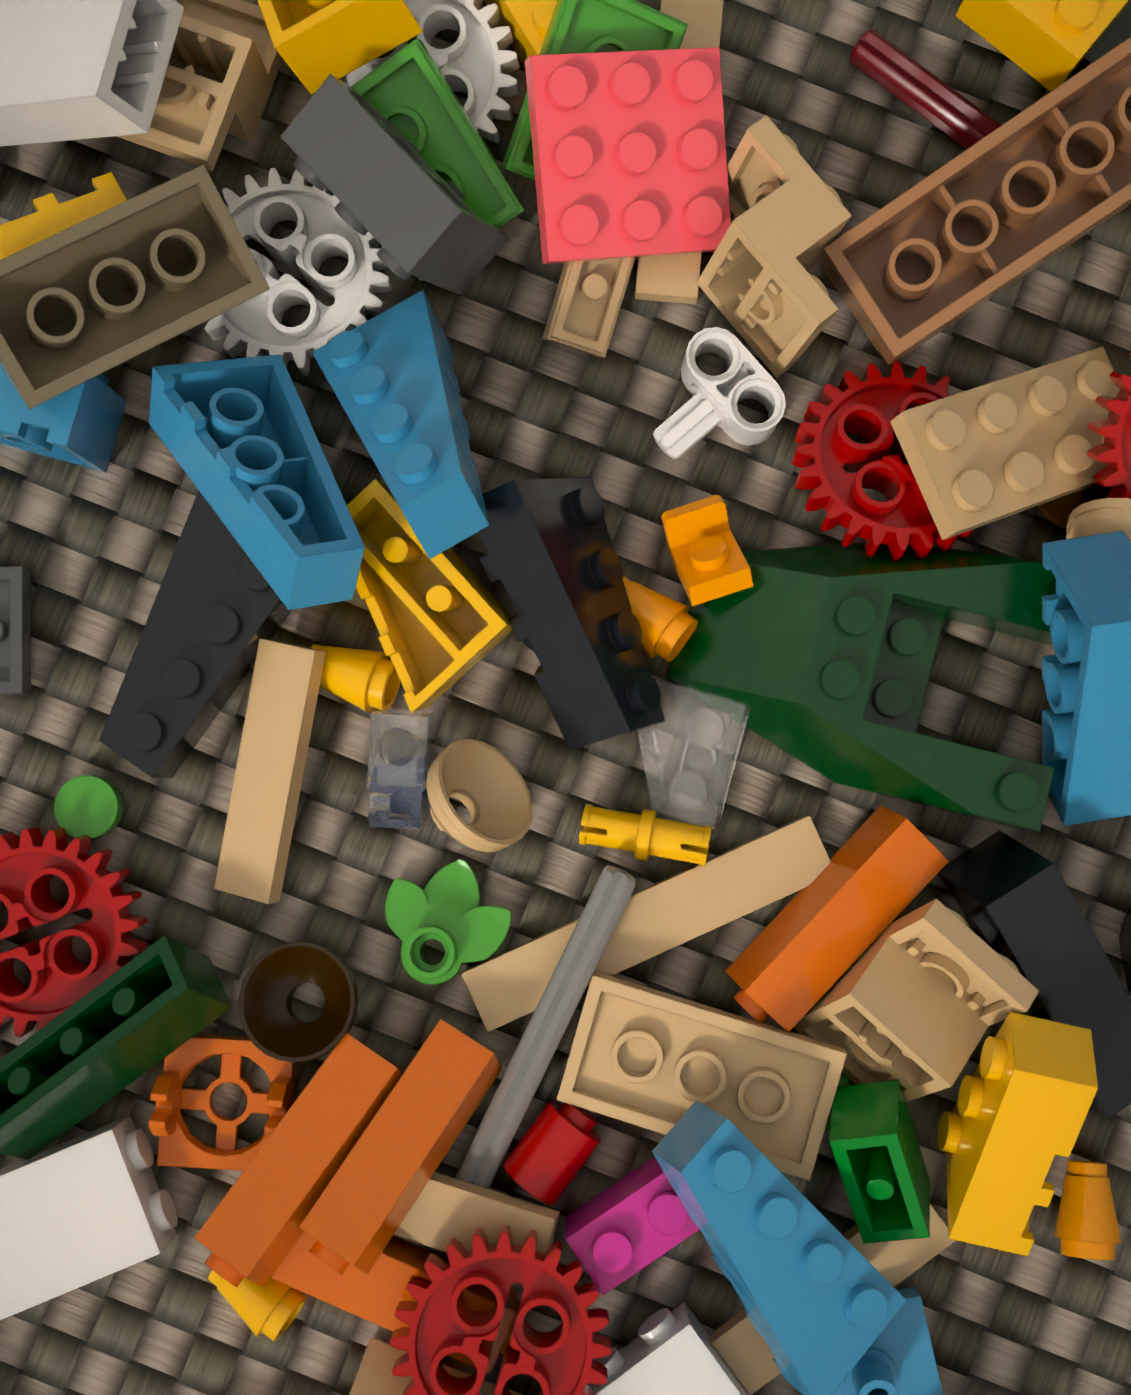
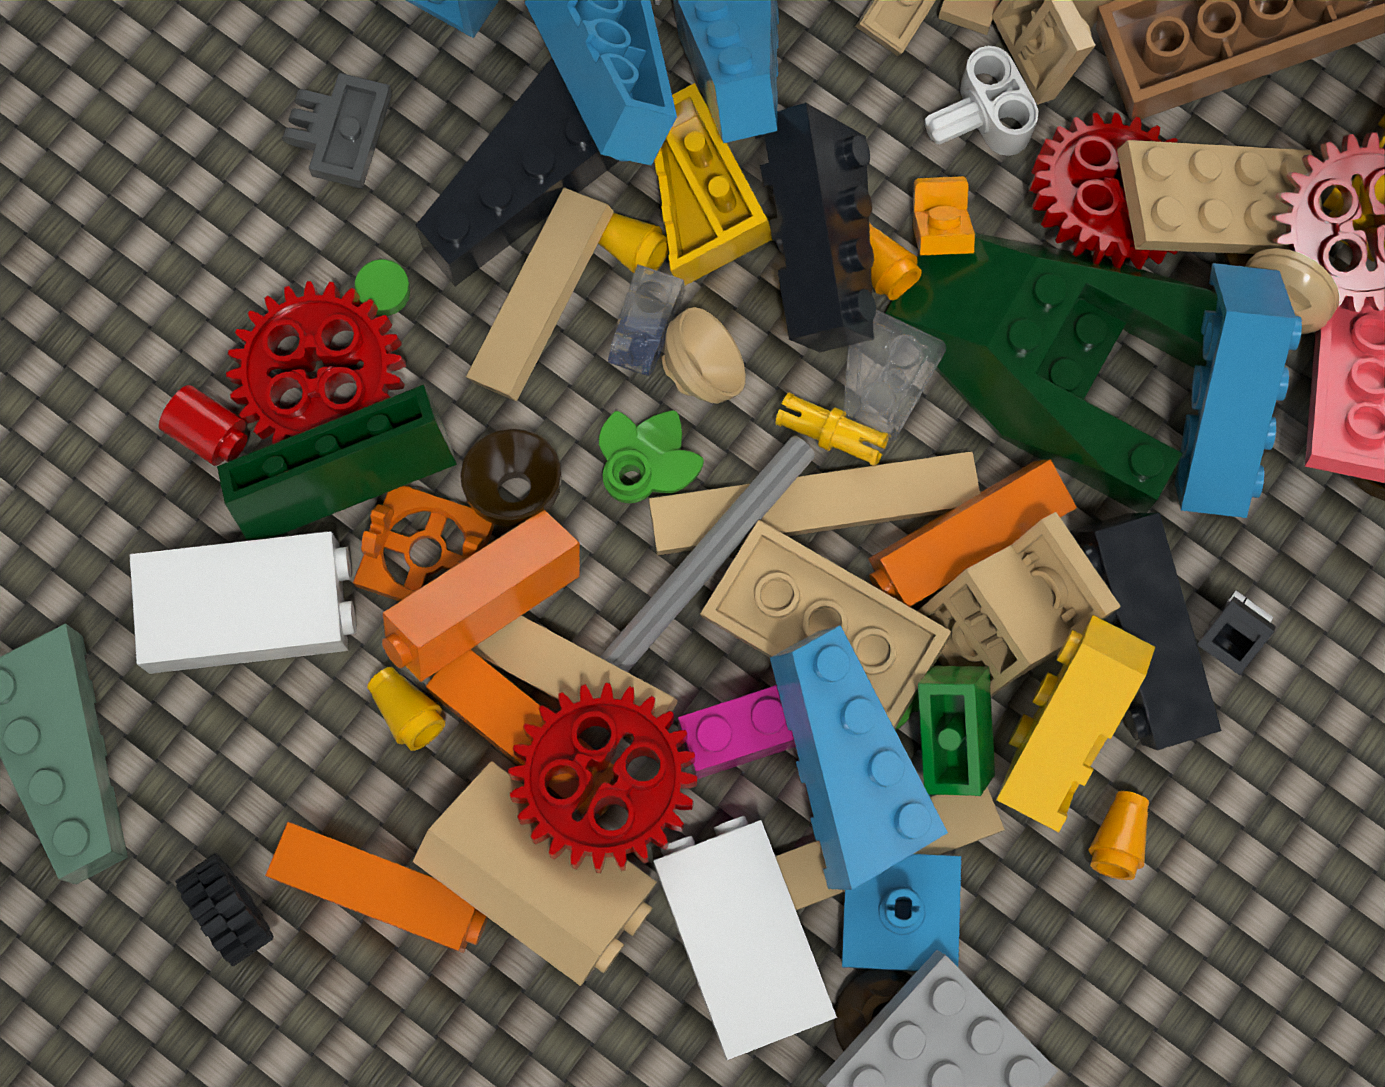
camera: 15 degrees right, 10 degrees down
orange brick [299,1019,502,1275] -> none
red brick [503,1100,601,1205] -> none

